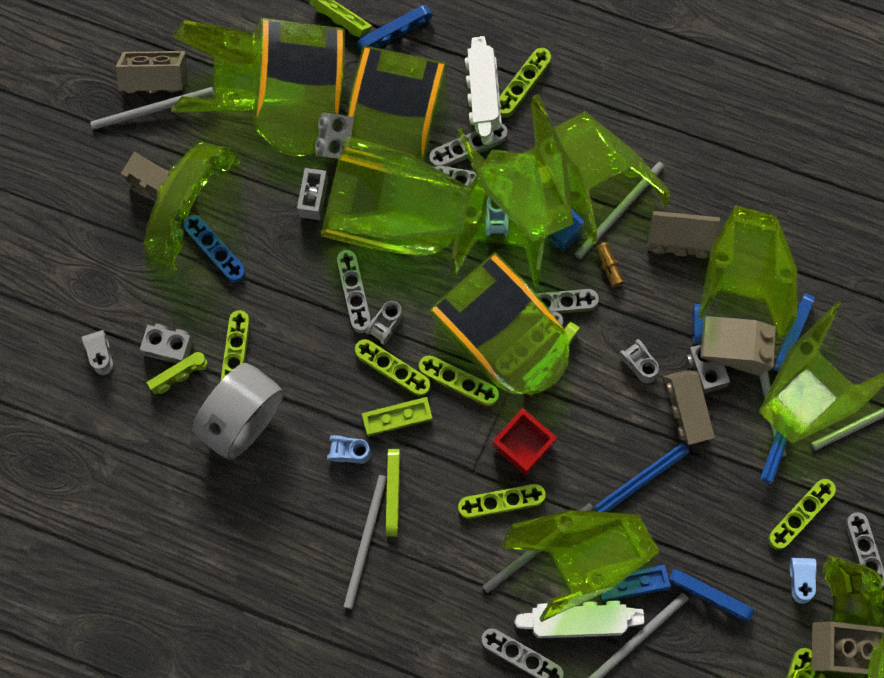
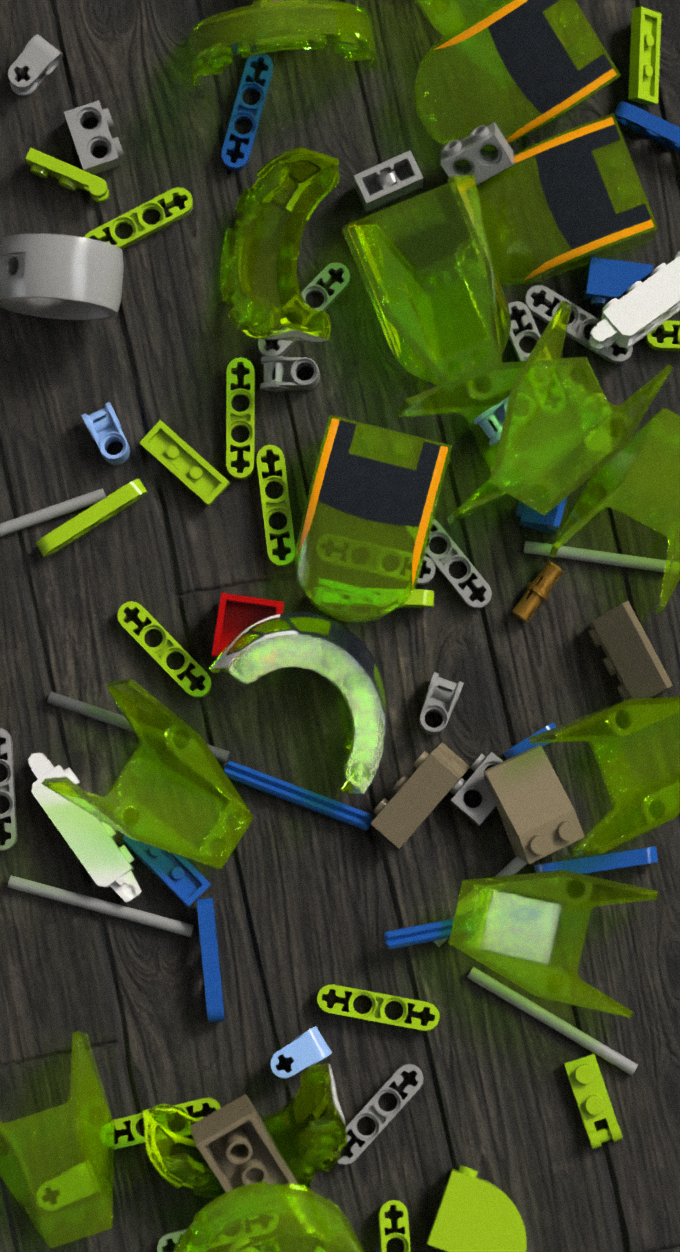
camera: 55 degrees right, 10 degrees up
none -> clear neon green windscreen [209,612,388,794]
none -> clear neon green windscreen [220,146,339,342]
none -> blue slope [584,257,653,307]

